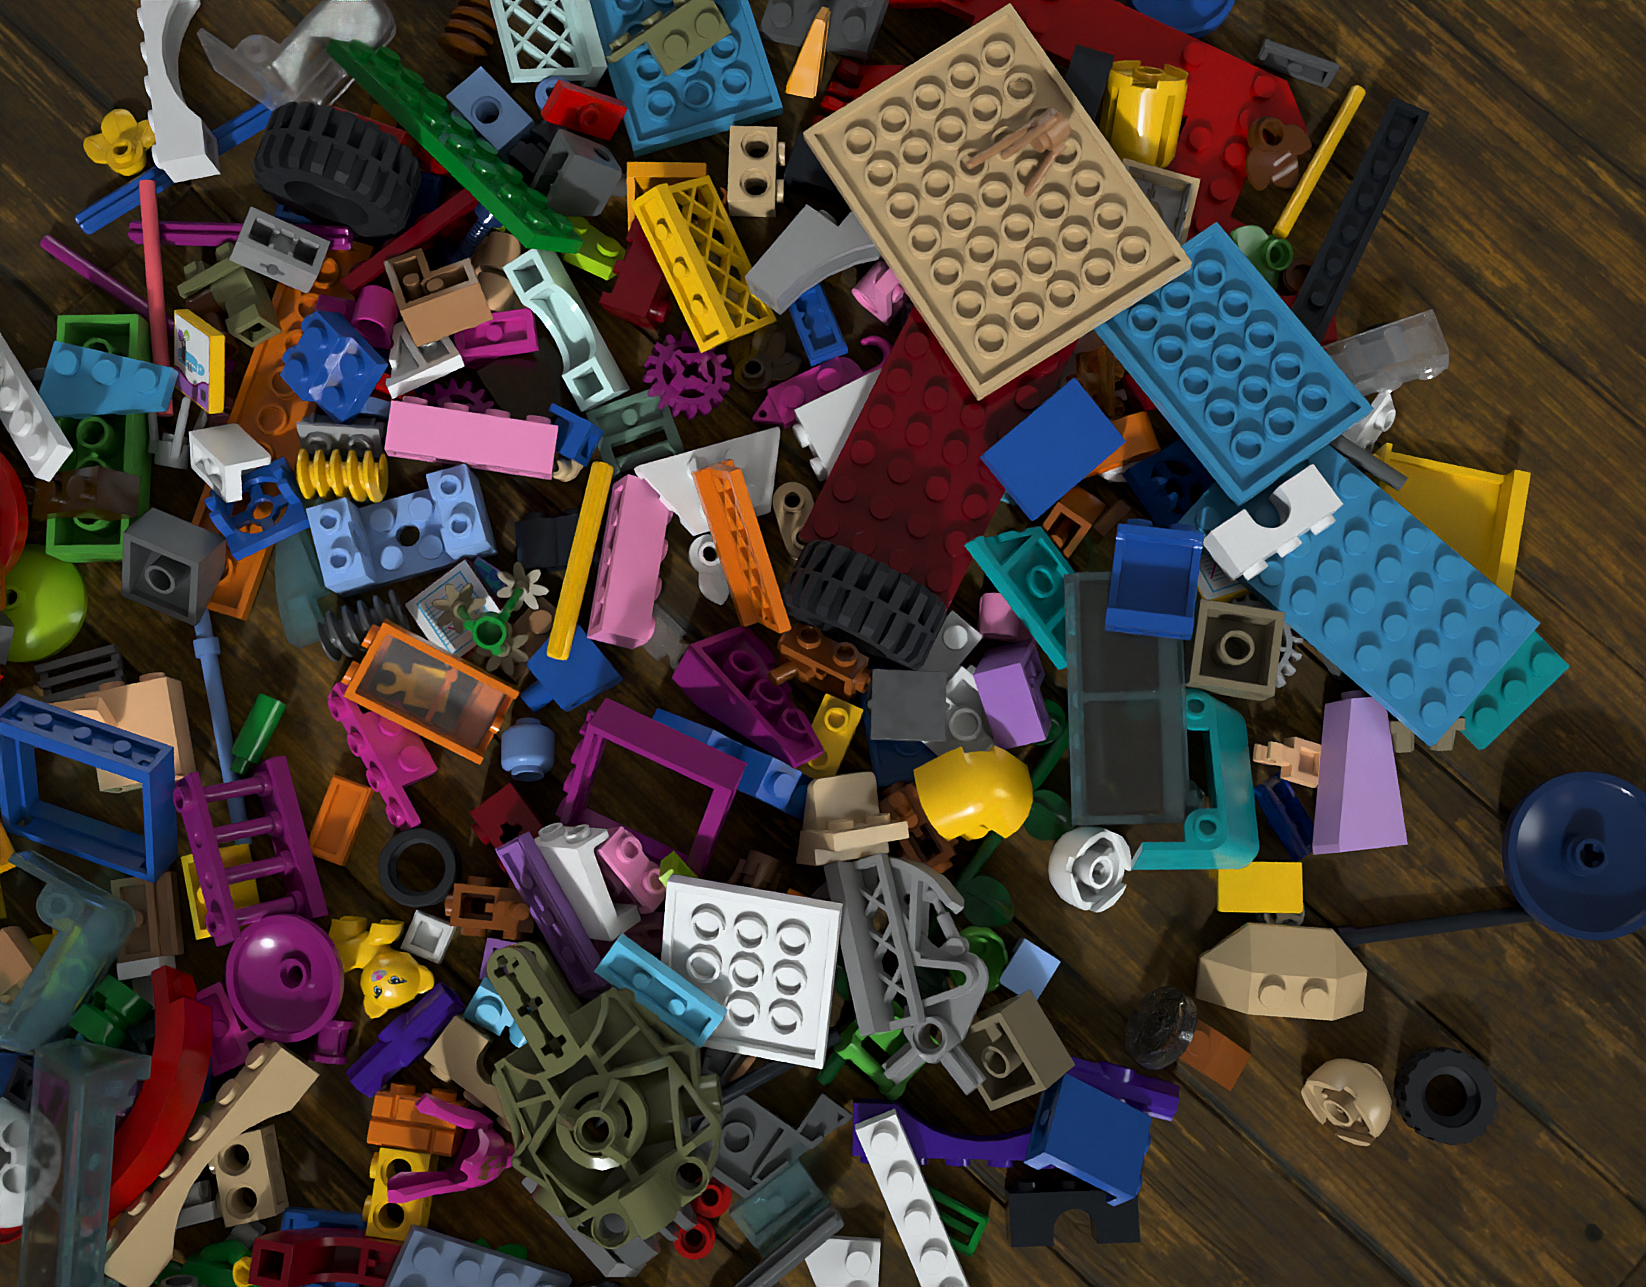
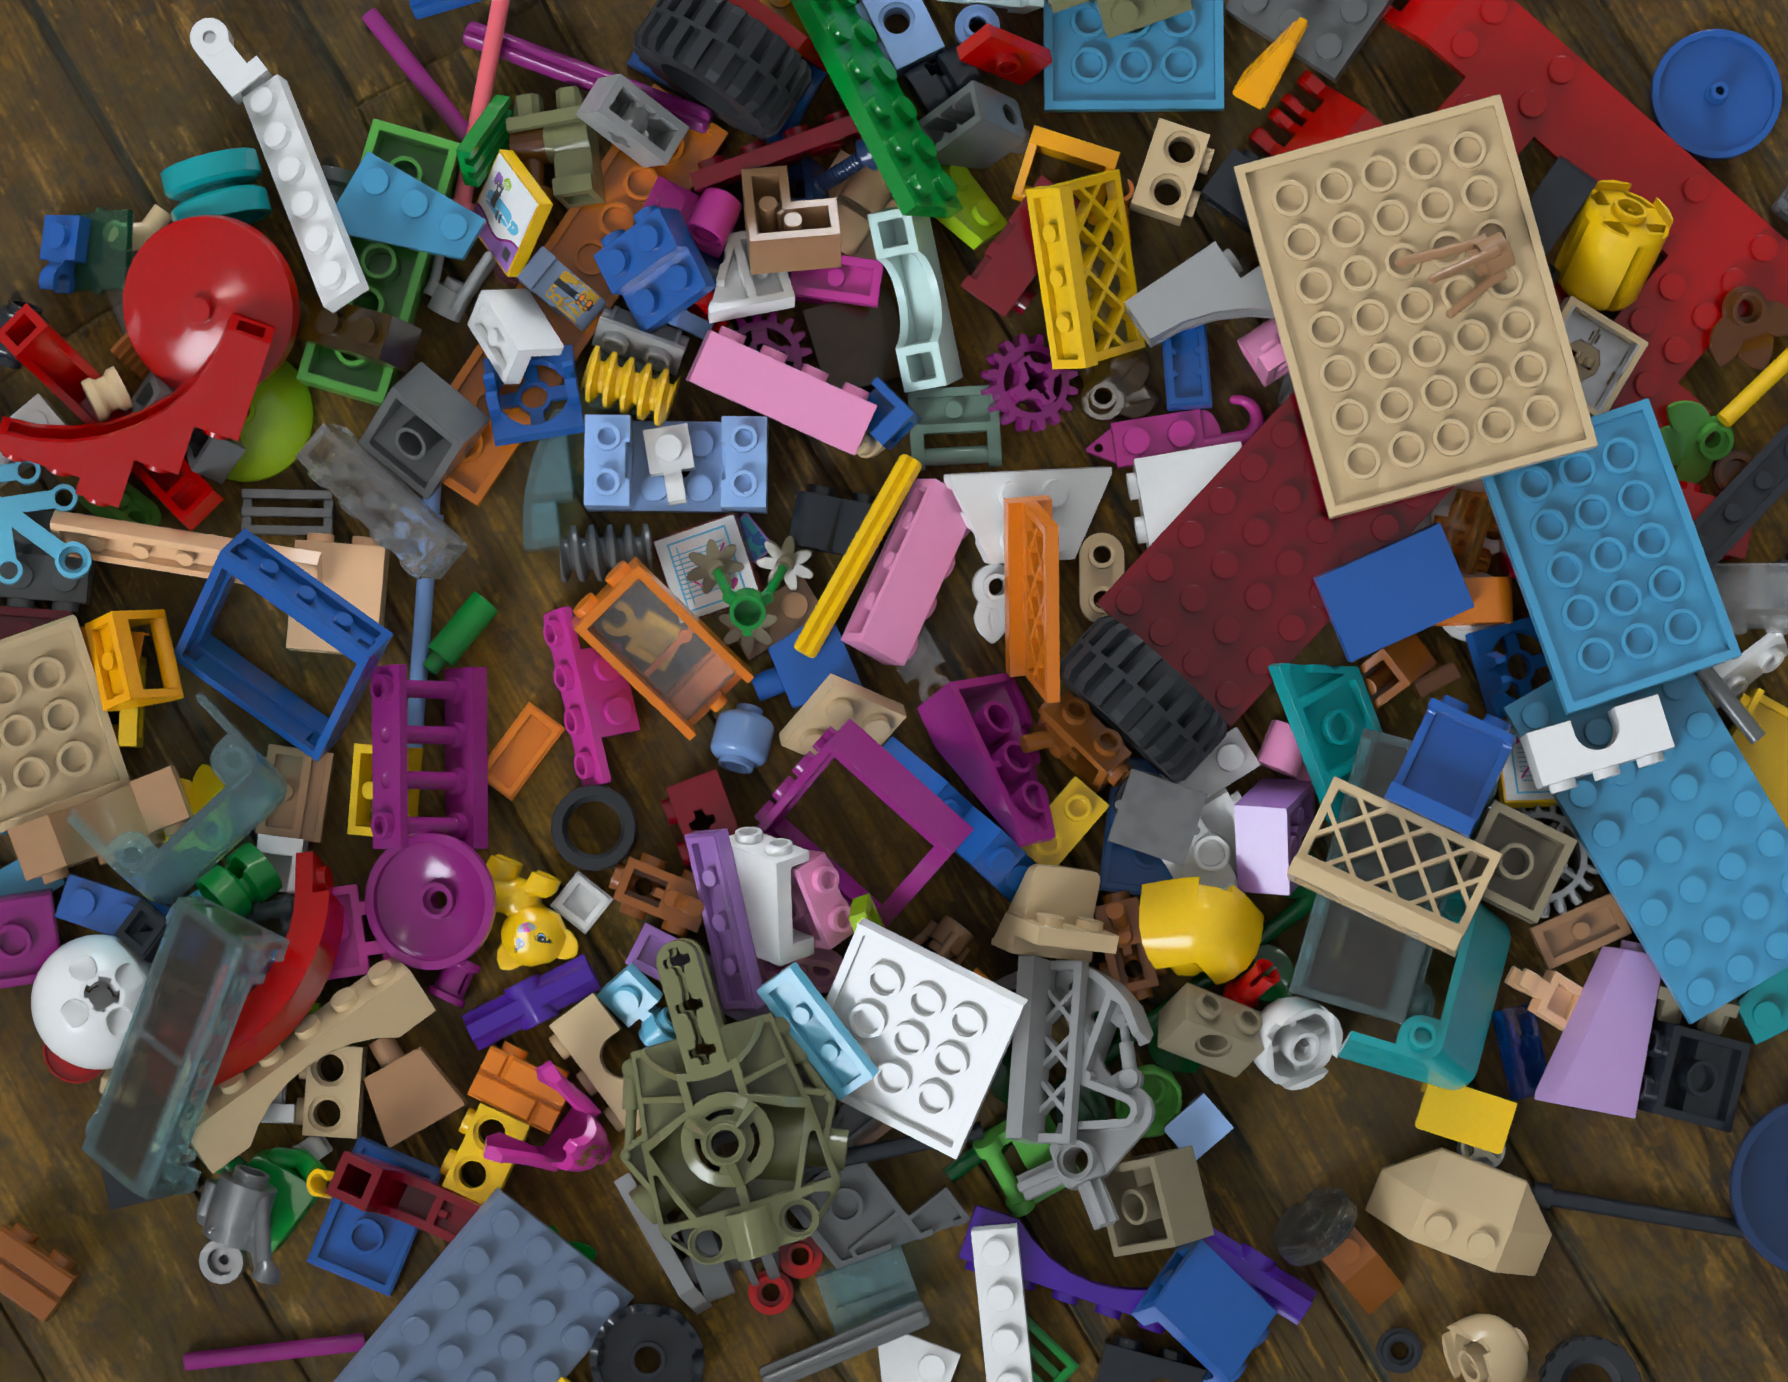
camera: 15 degrees right, 5 degrees up
none -> clear brick [295,423,469,579]
none -> medium nougat torso [364,1038,468,1148]
none -> green tile [456,94,514,187]
none -> sand blue leg [517,246,607,332]
none -> white plate [643,423,695,506]
none -> tan plate [779,673,907,756]
none -> dark tan brick [1157,983,1265,1078]
none -> red pin [1222,959,1280,1009]
none -> tan fence [1287,776,1502,957]
none -> black plate [1376,1327,1422,1374]
none -> medium nougat plate [1529,893,1632,970]
none -> black plate [1637,1021,1752,1133]

